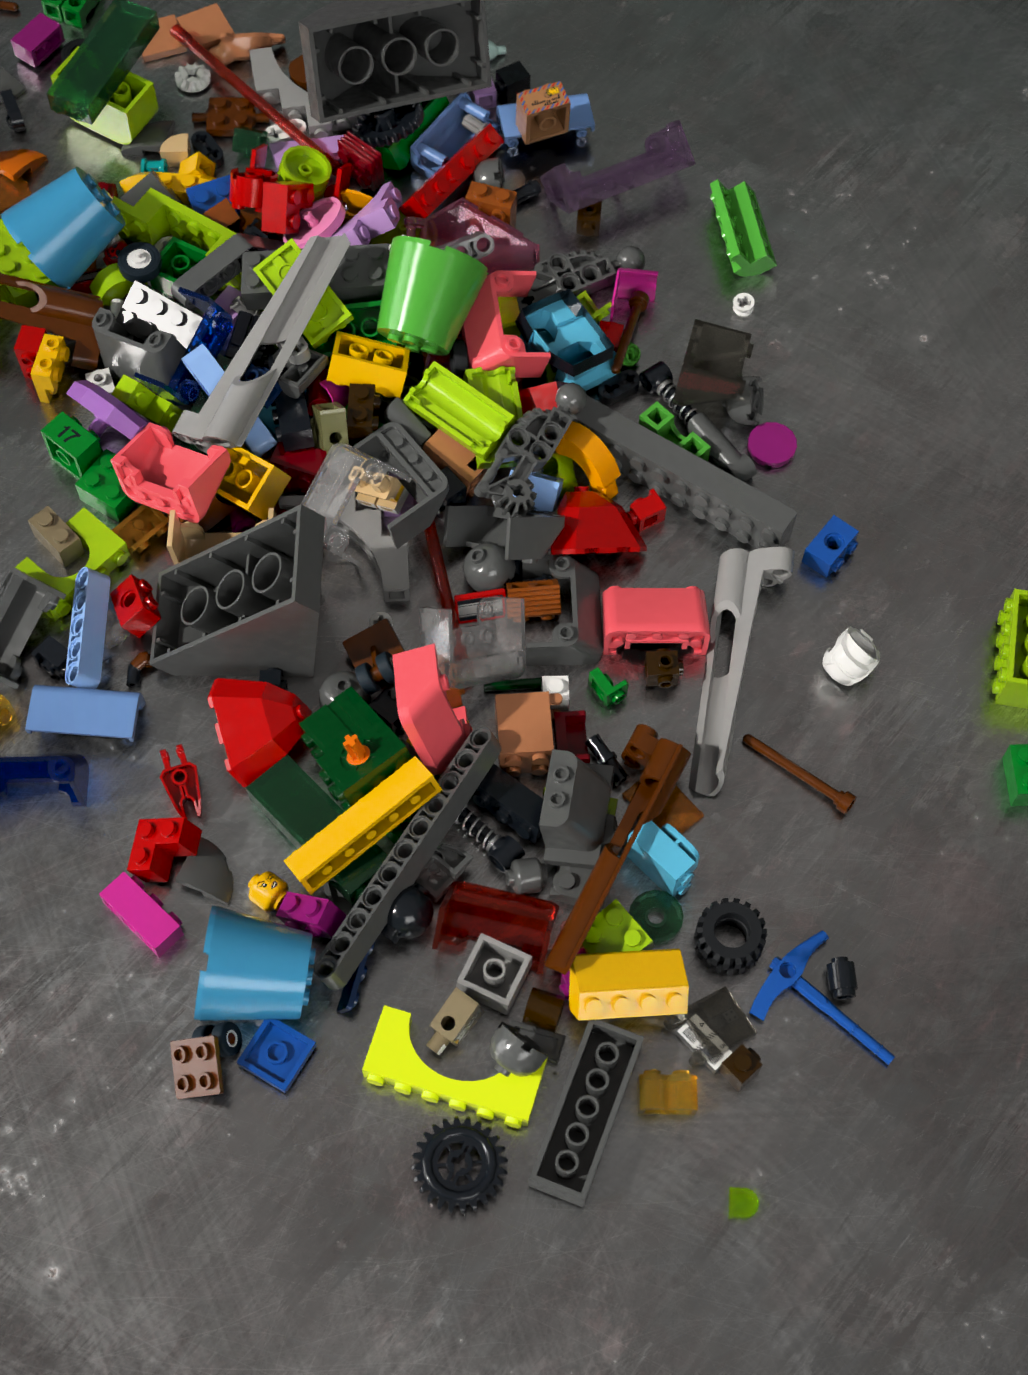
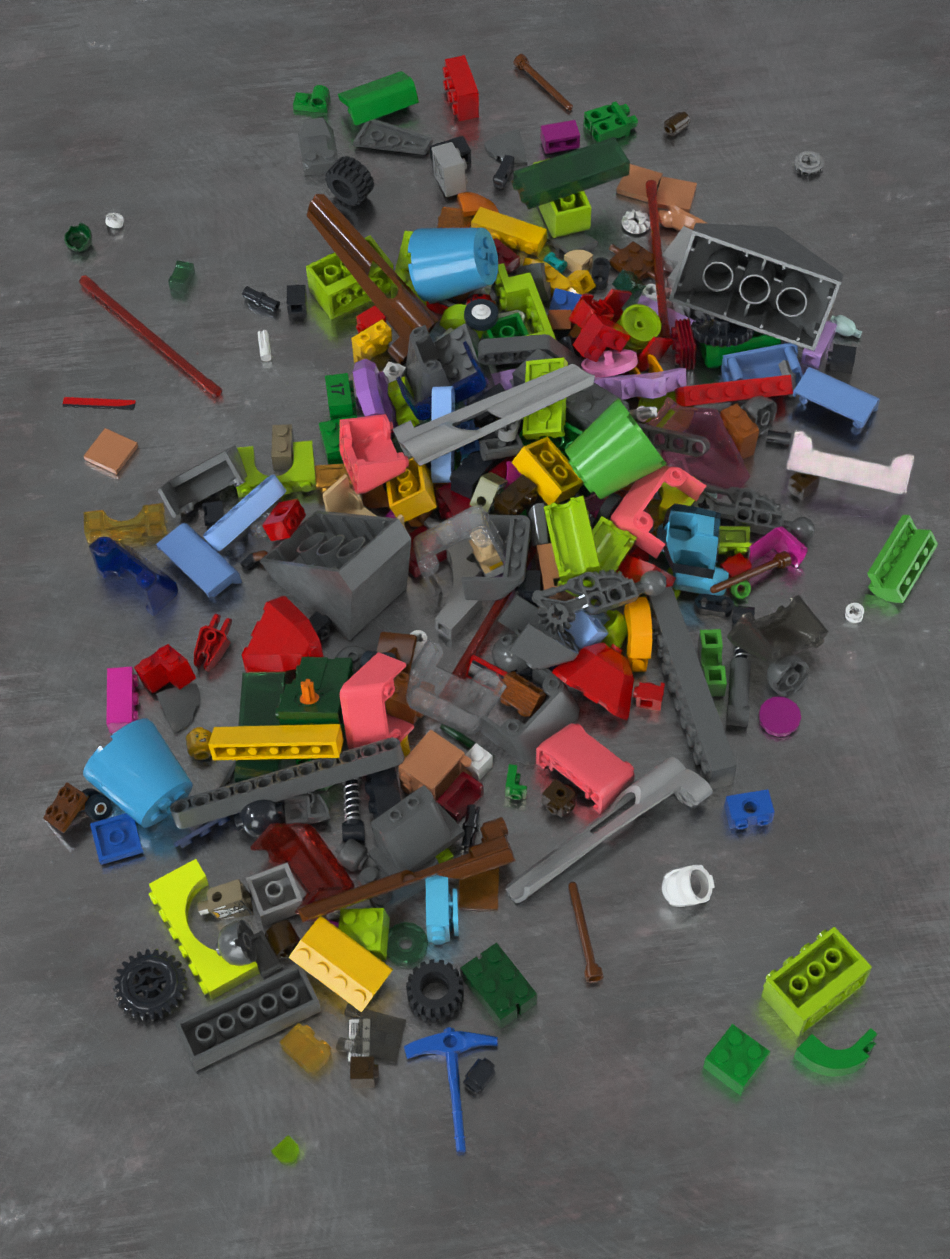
camera: 45 degrees right, 5 degrees down
magenta brick [276,891,346,939] -> none
medium nougat brick [516,81,571,145] -> none
none -> dark green piece [460,942,537,1029]
none -> yellow brick [471,207,547,257]

